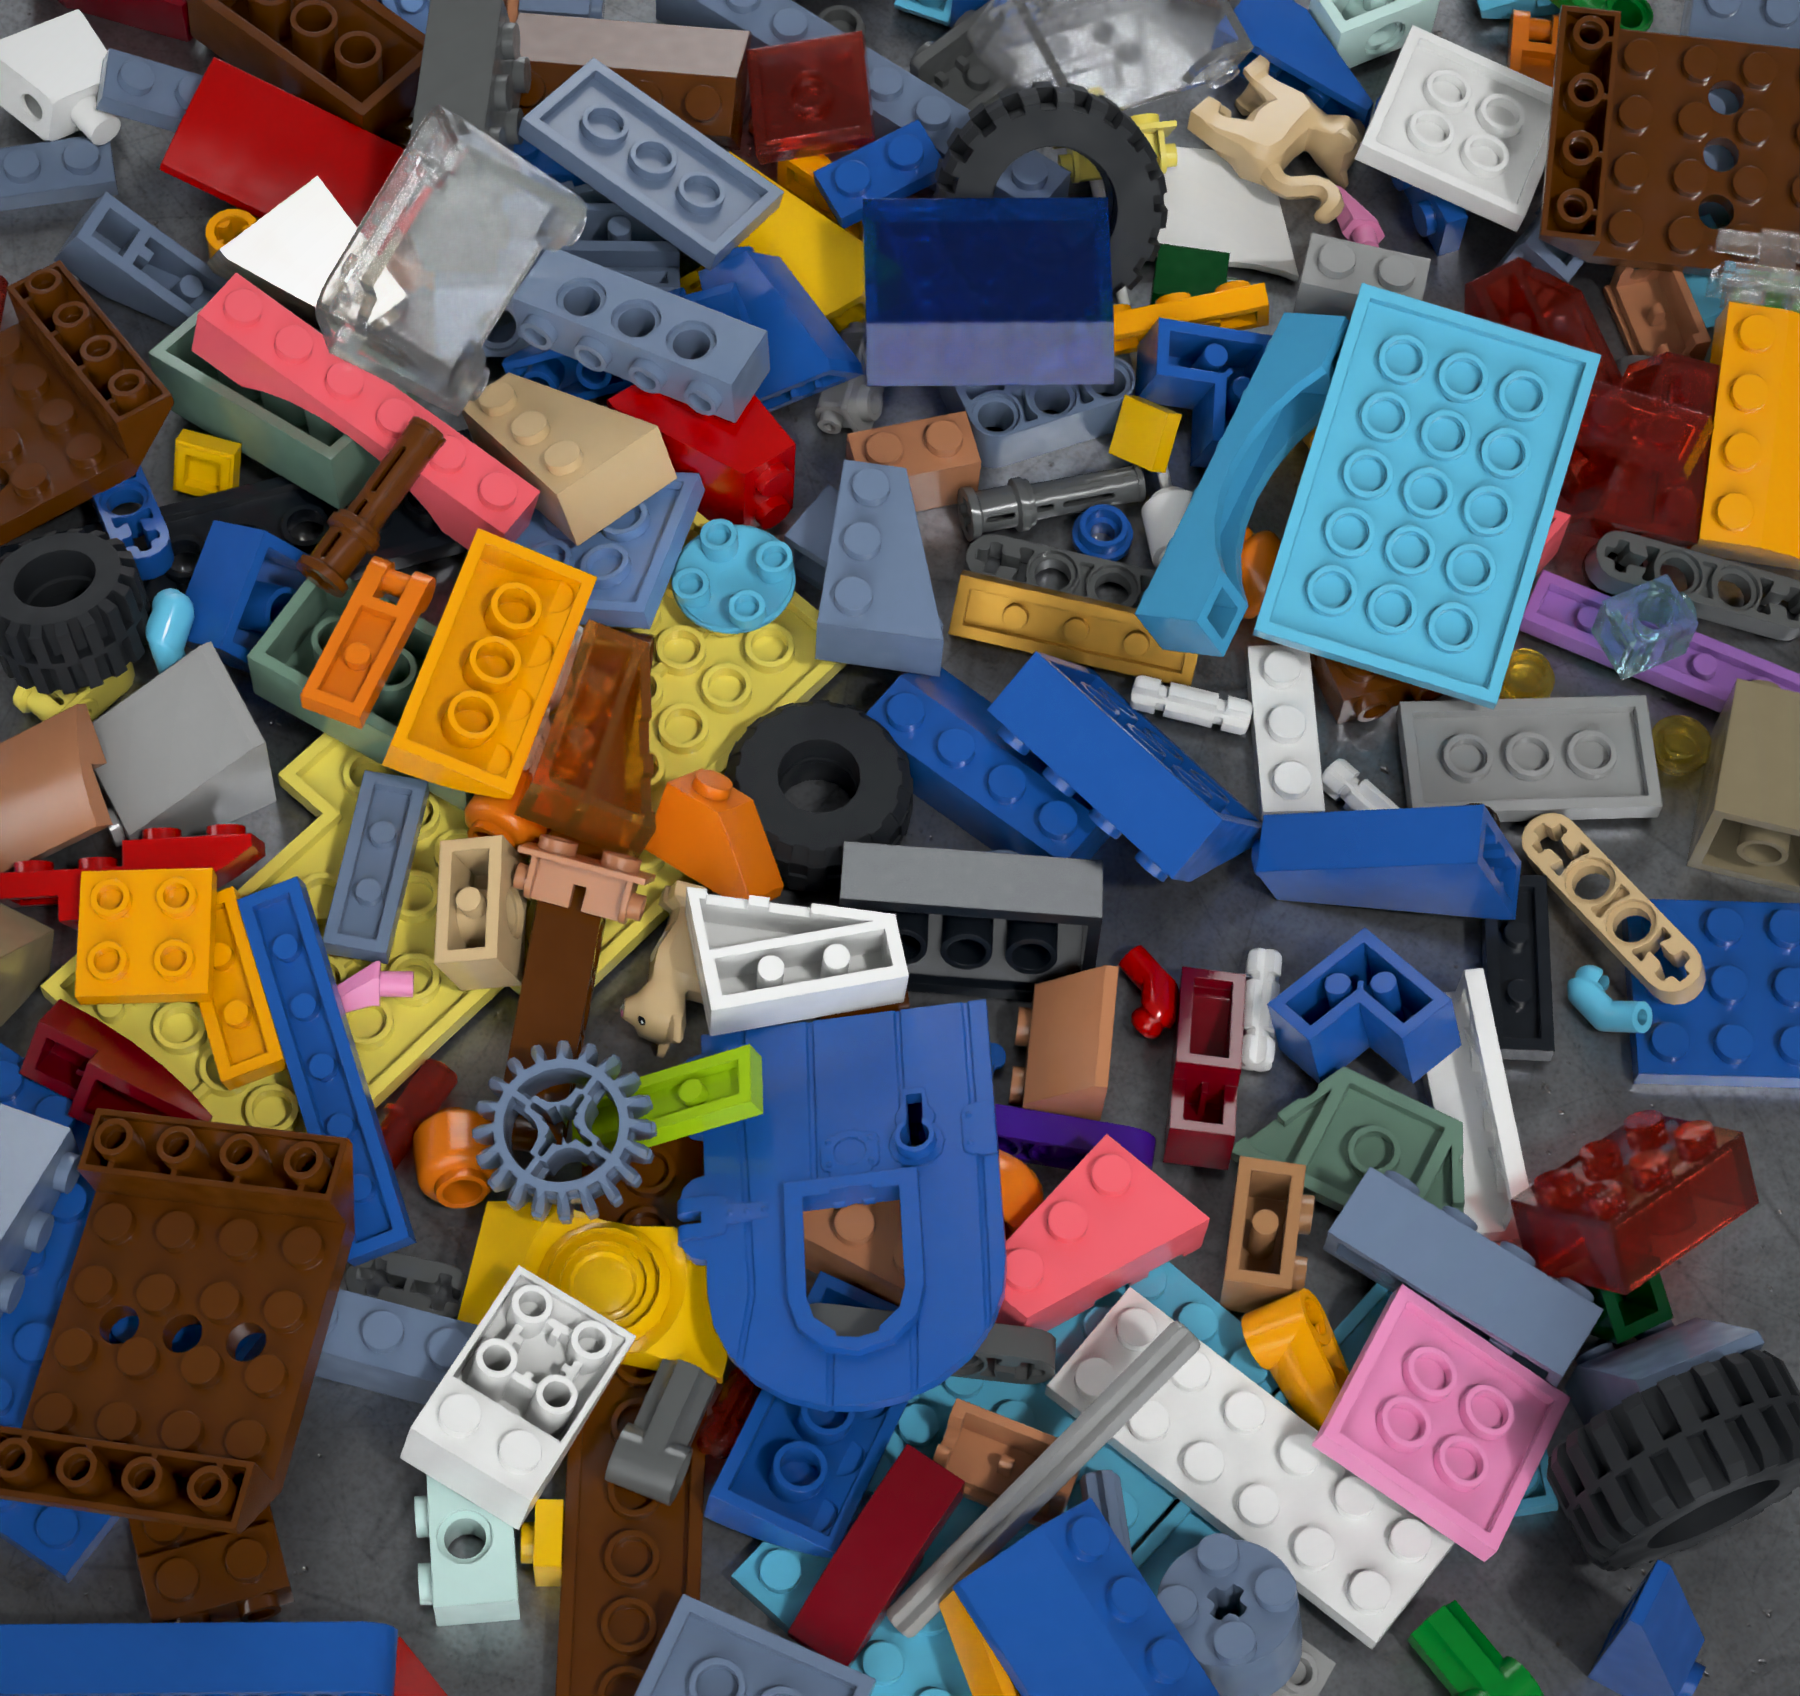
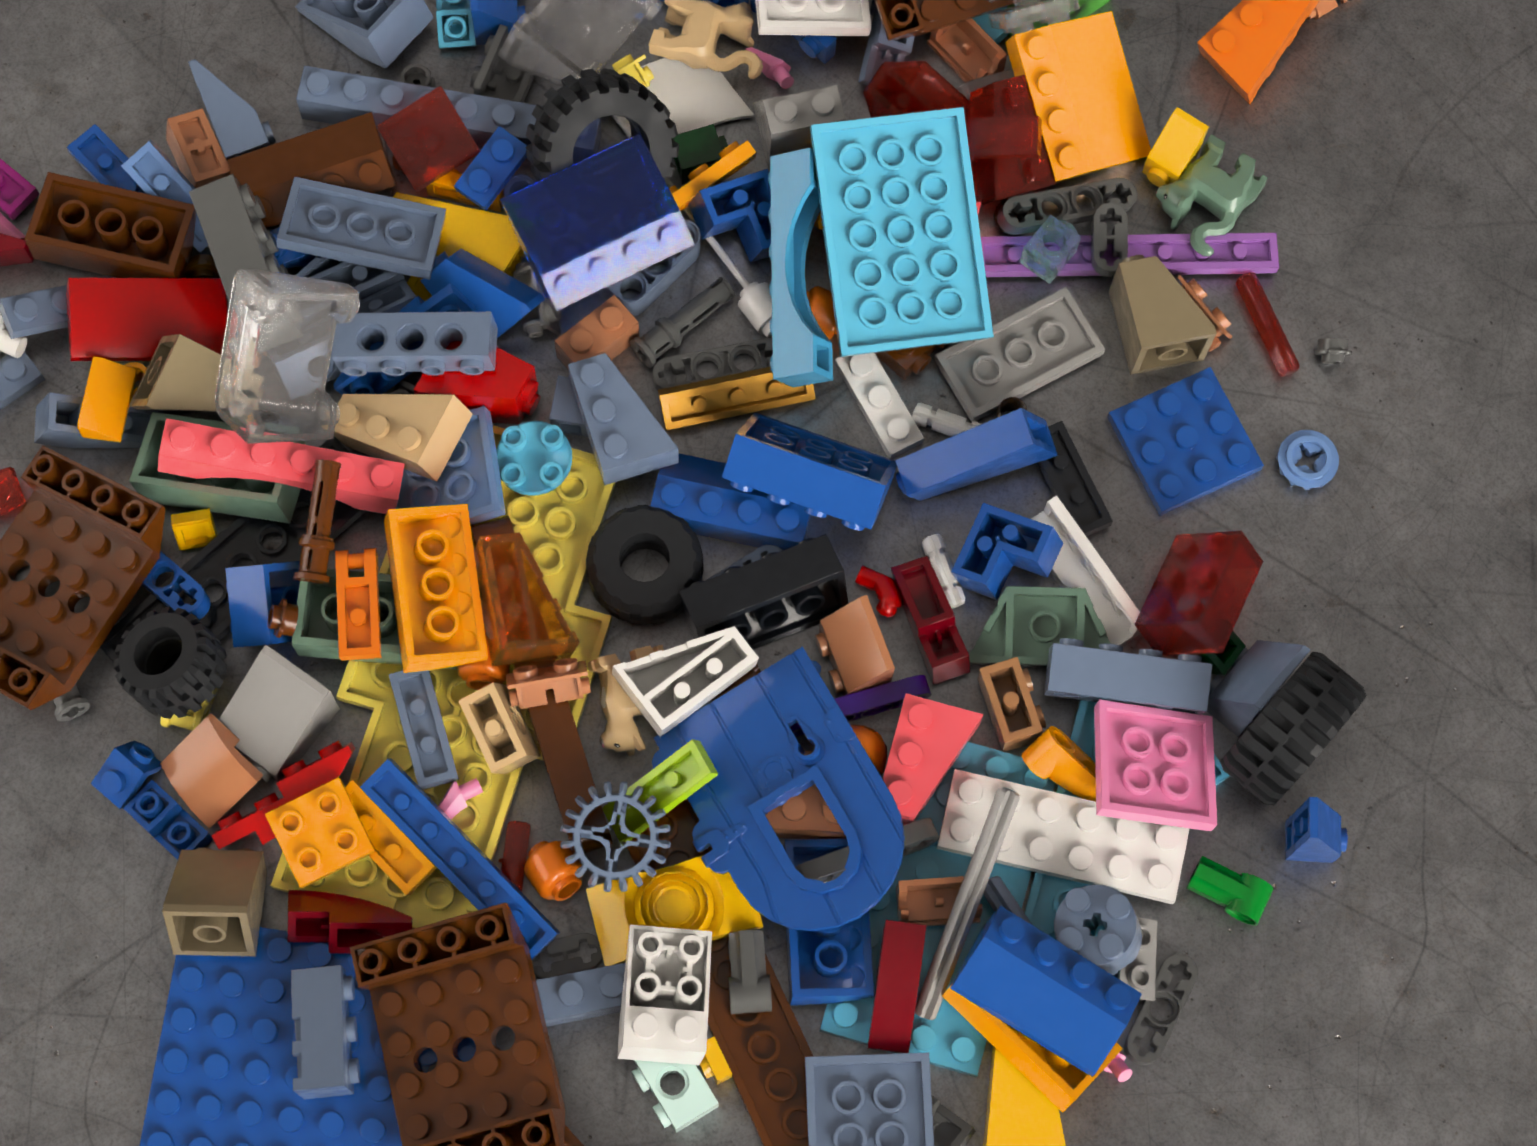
camera: 25 degrees left, 10 degrees up
medium azure arm [145,588,195,674] -> none
orange slope [643,768,784,901] -> none
clear red axle [696,1367,761,1460] -> none
blue plate [1071,504,1133,562] -> none
yellow tile [1108,395,1182,473] -> none
white axle [1129,675,1253,735] -> none
clear yellow plate [1499,648,1555,699] -> none
tan beam [1521,813,1706,1005] -> none
medium azure arm [1567,965,1653,1033] -> none
clear yellow plate [1652,715,1712,776] -> none
none -> light orange slope [77,356,137,442]
none -> reddish brown plate [267,598,298,638]
none -> dark grey beam [1091,202,1128,277]

